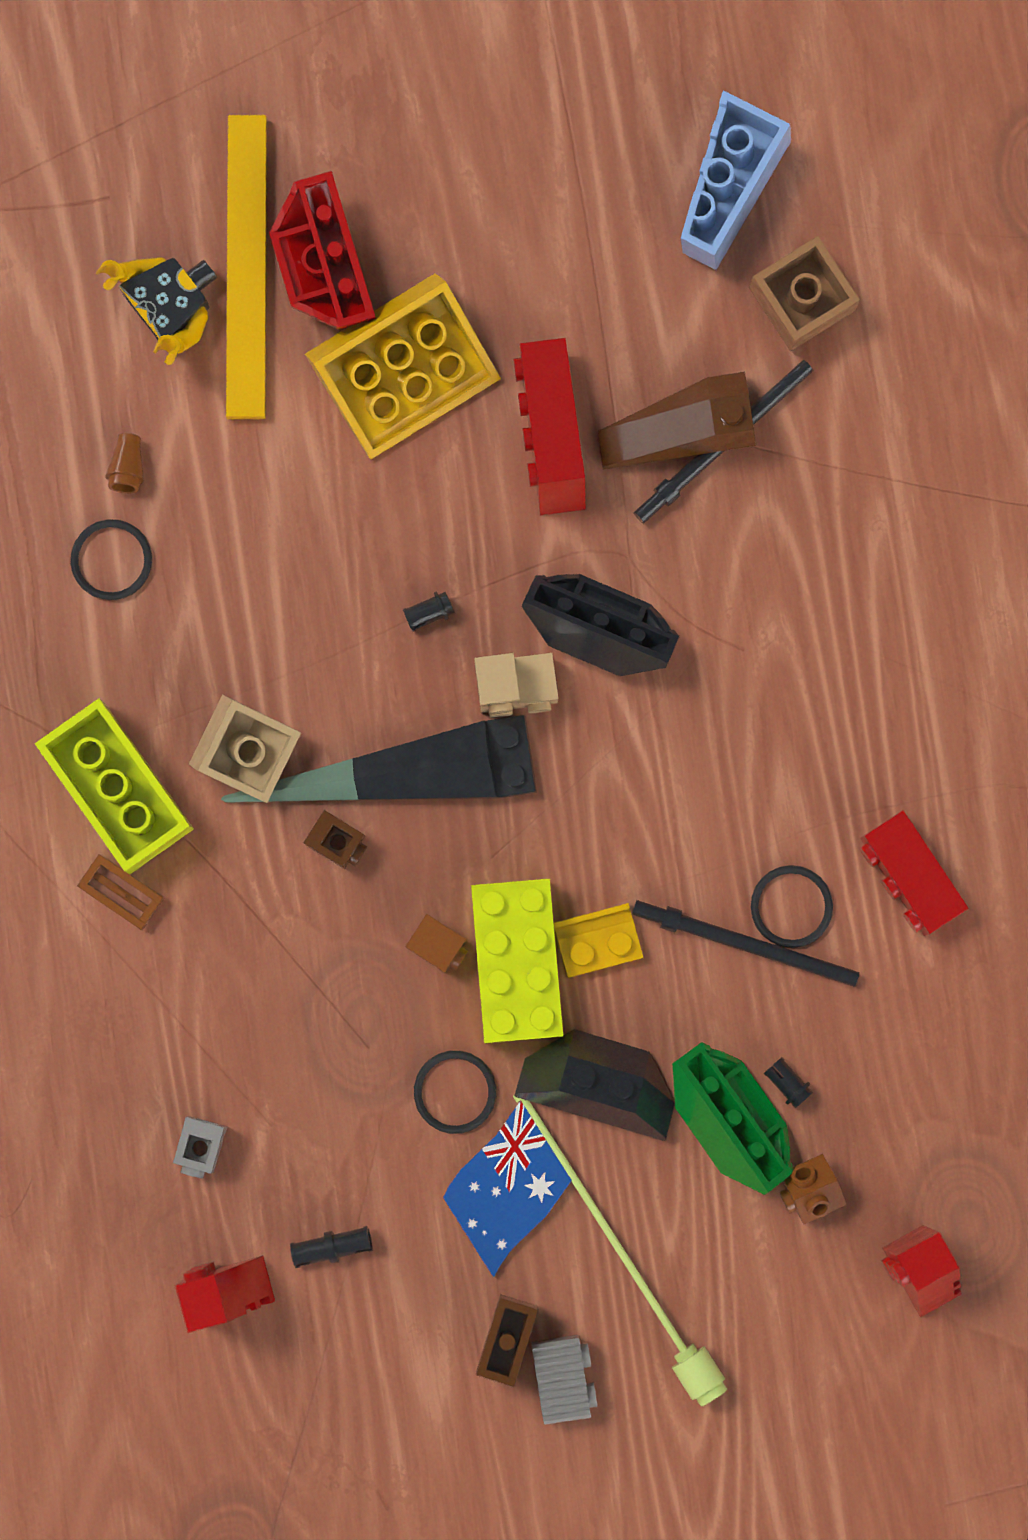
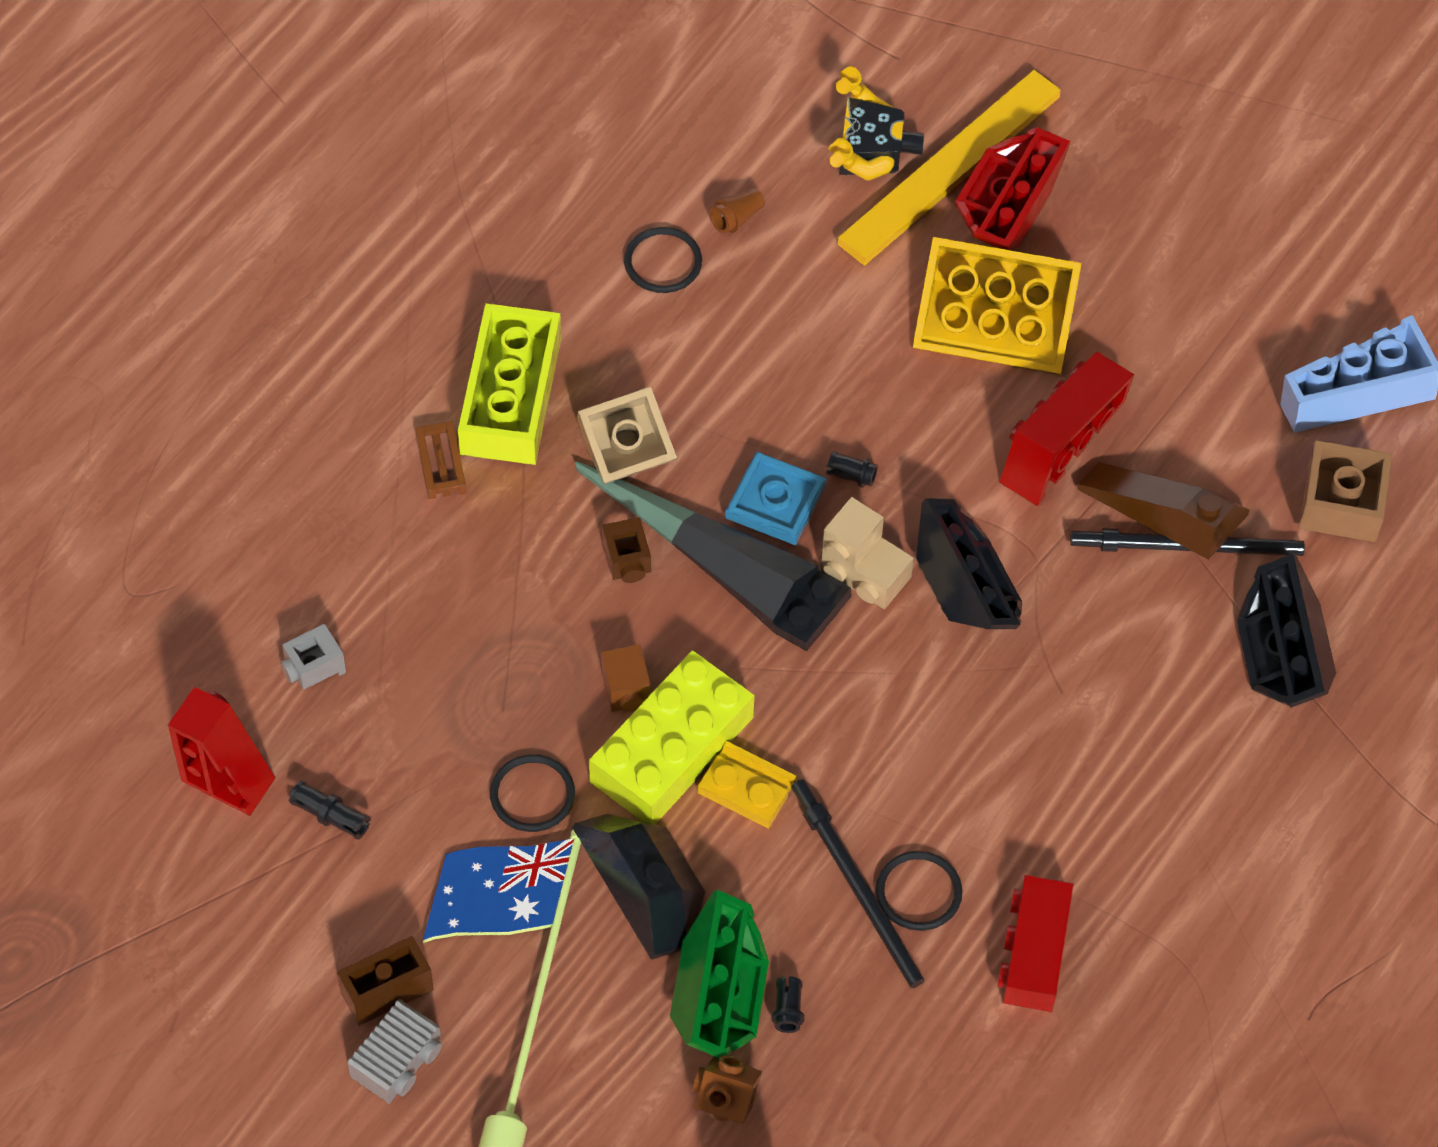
camera: 45 degrees right, 25 degrees down
none -> dark azure plate [725,451,827,546]
none -> black wedge [1237,553,1336,708]

